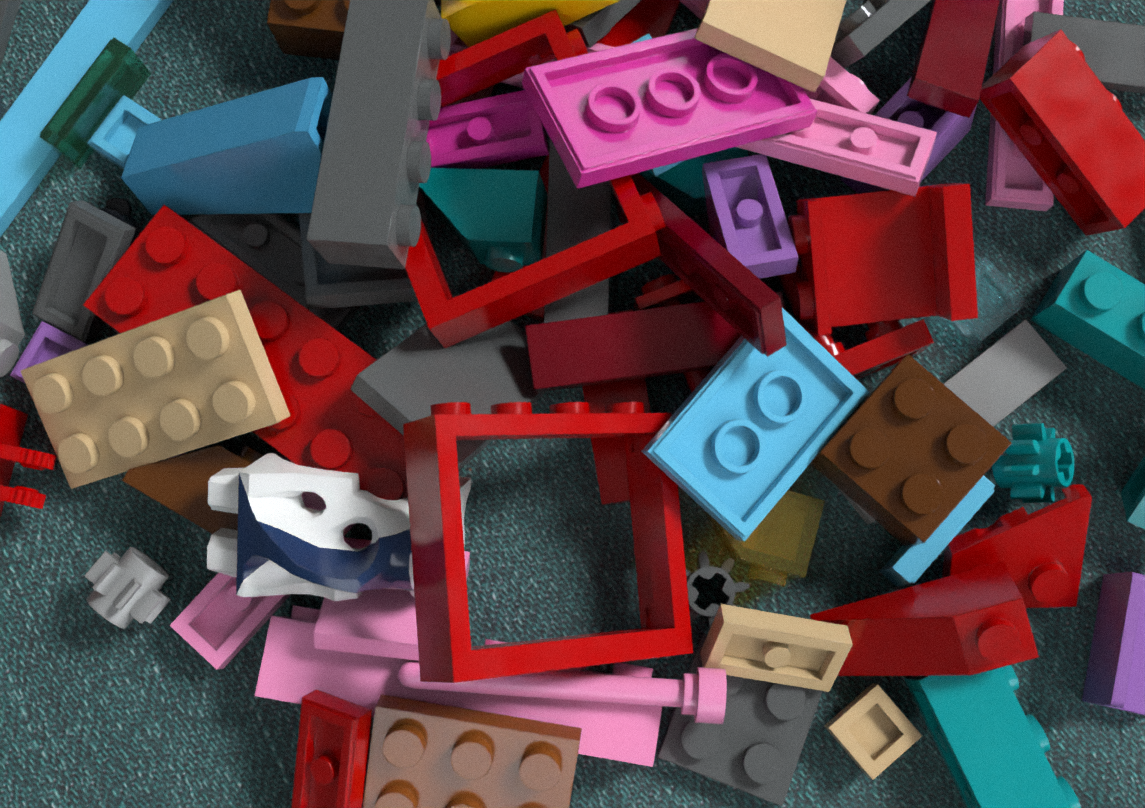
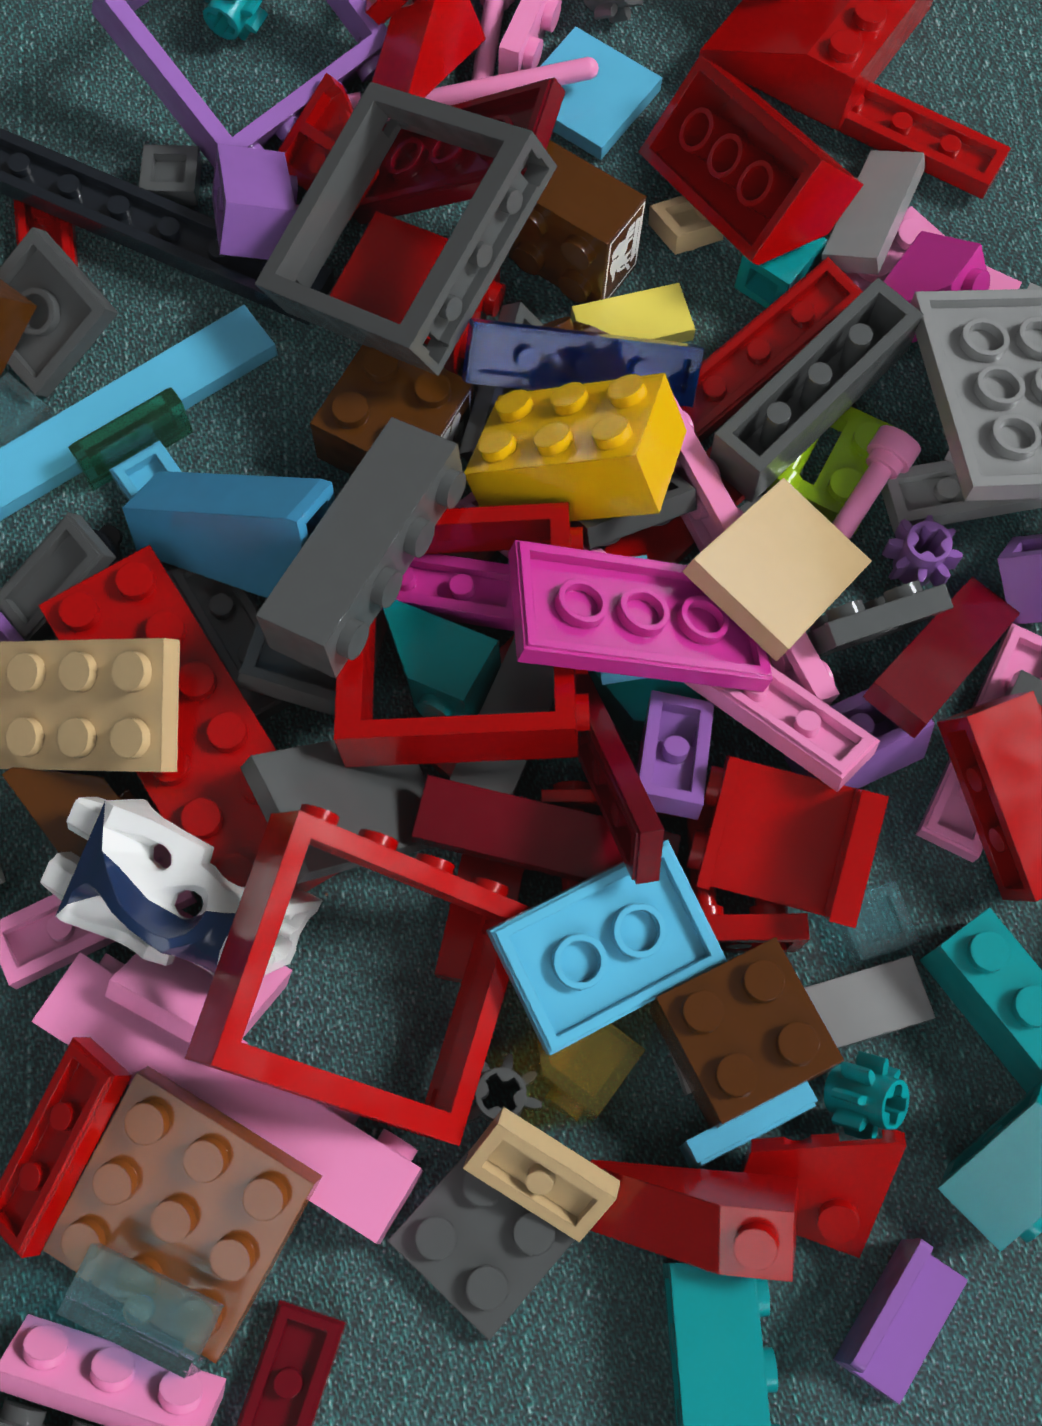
camera: 15 degrees right, 10 degrees down
bright pink piece [398,661,727,724] -> none
tan plate [824,683,922,780] -> none

